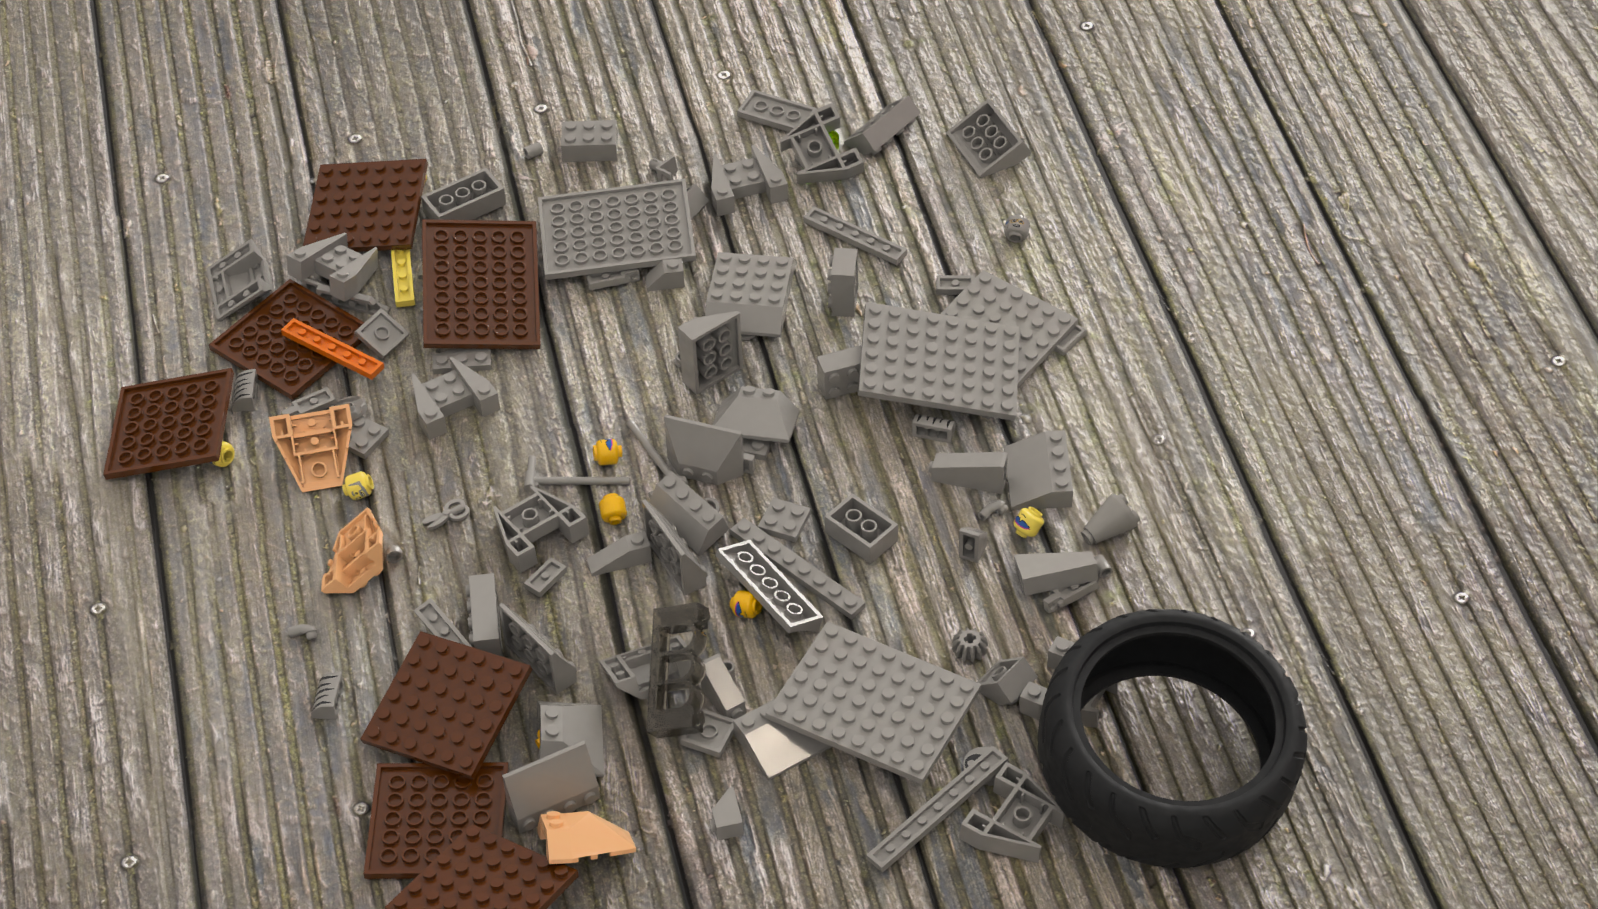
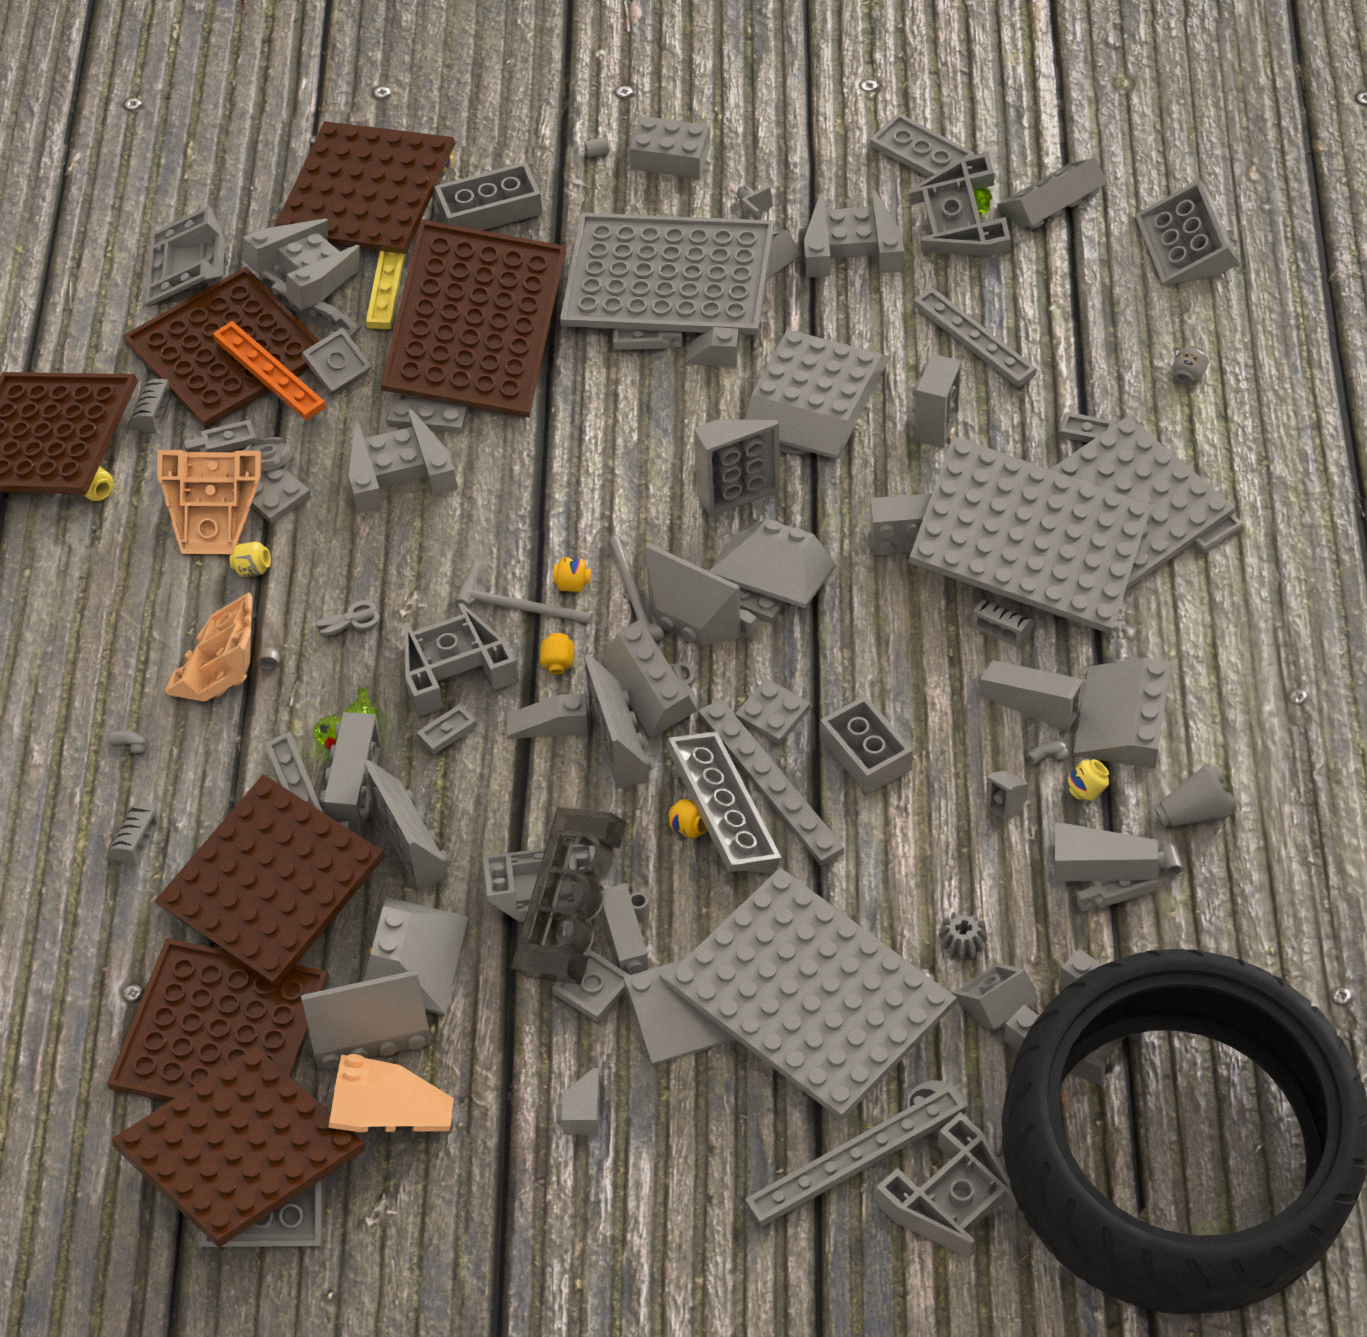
camera: 15 degrees right, 5 degrees up
none -> clear neon green animal [313,686,378,750]

